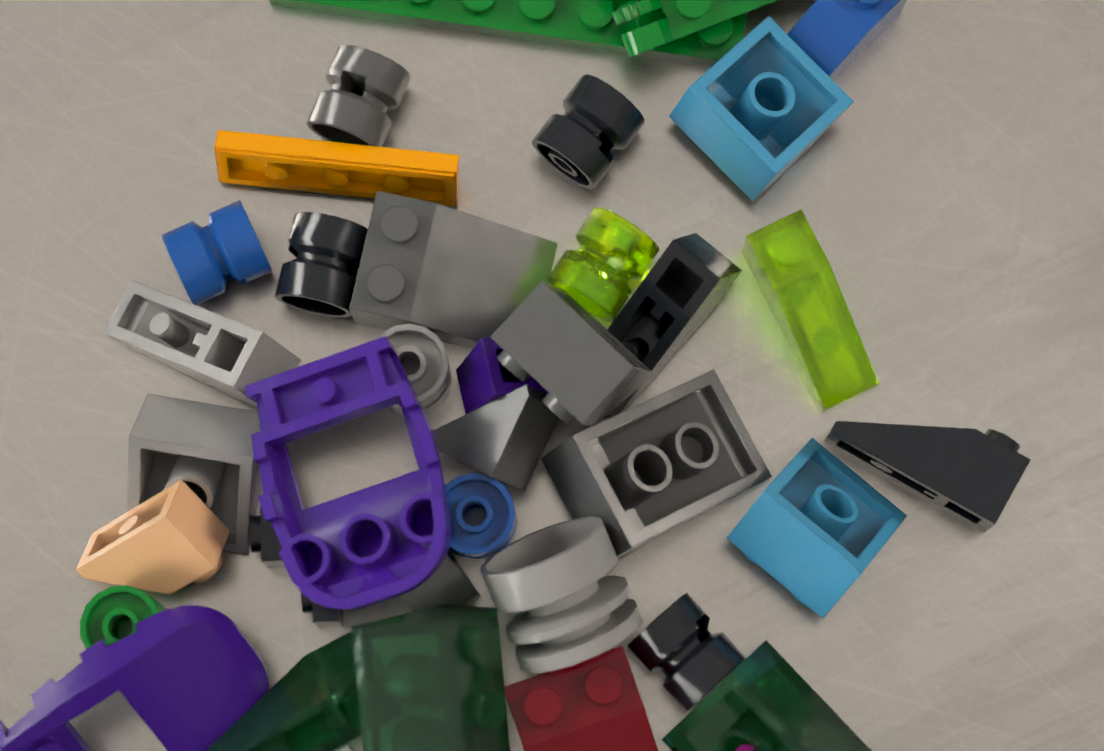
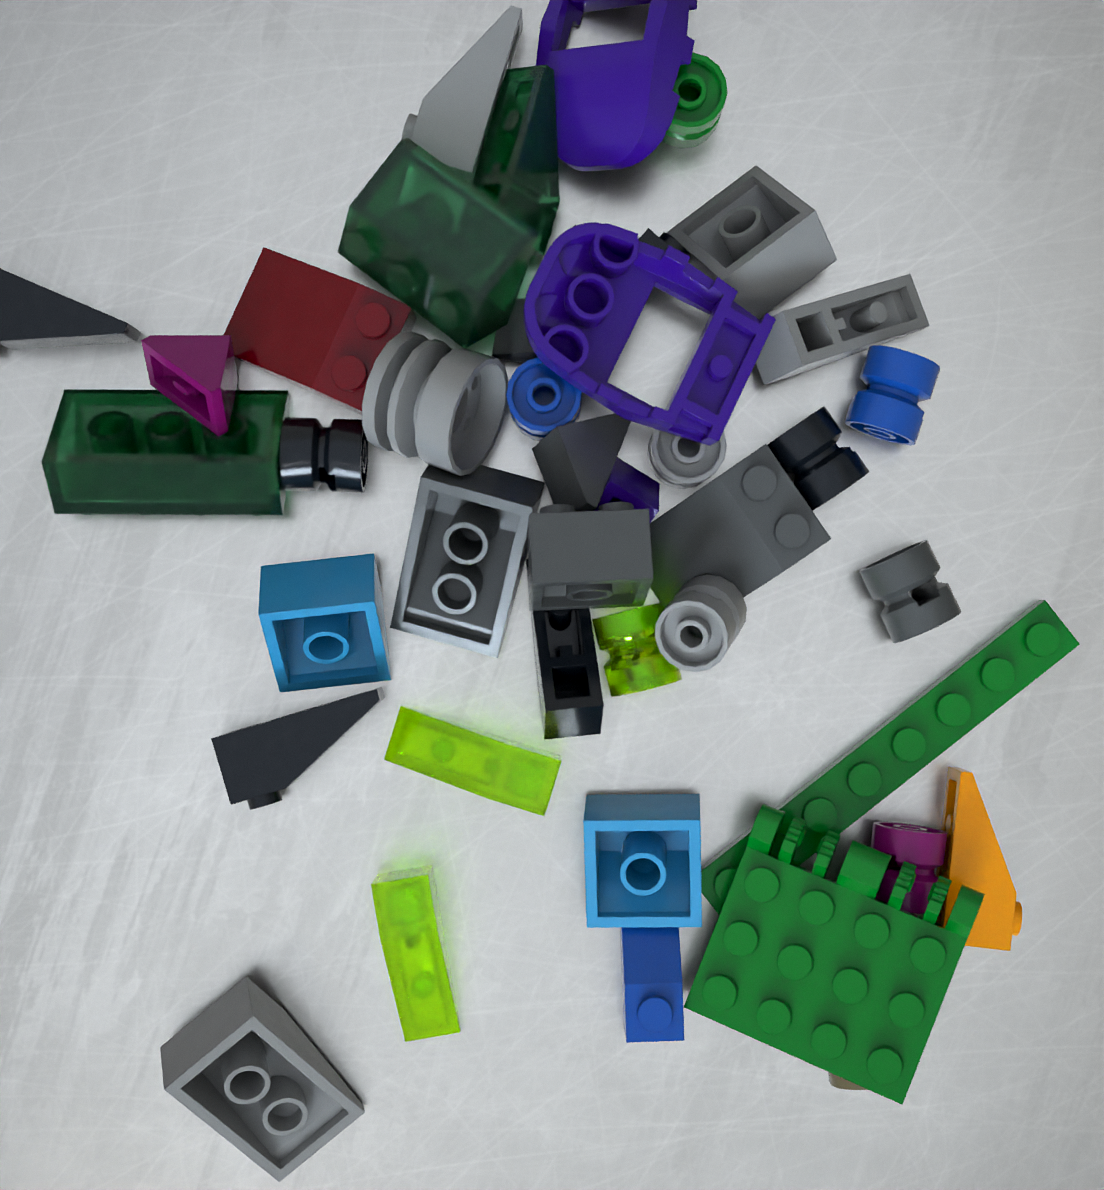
camera: 135 degrees right, 10 degrees up
light nougat slope [75,479,230,595] -> none
light orange tile [214,130,460,207] -> none
black wheel [532,74,645,189] -> none
none -> clear neon green slope [371,865,461,1042]
none -> light grey wheel [655,574,747,672]

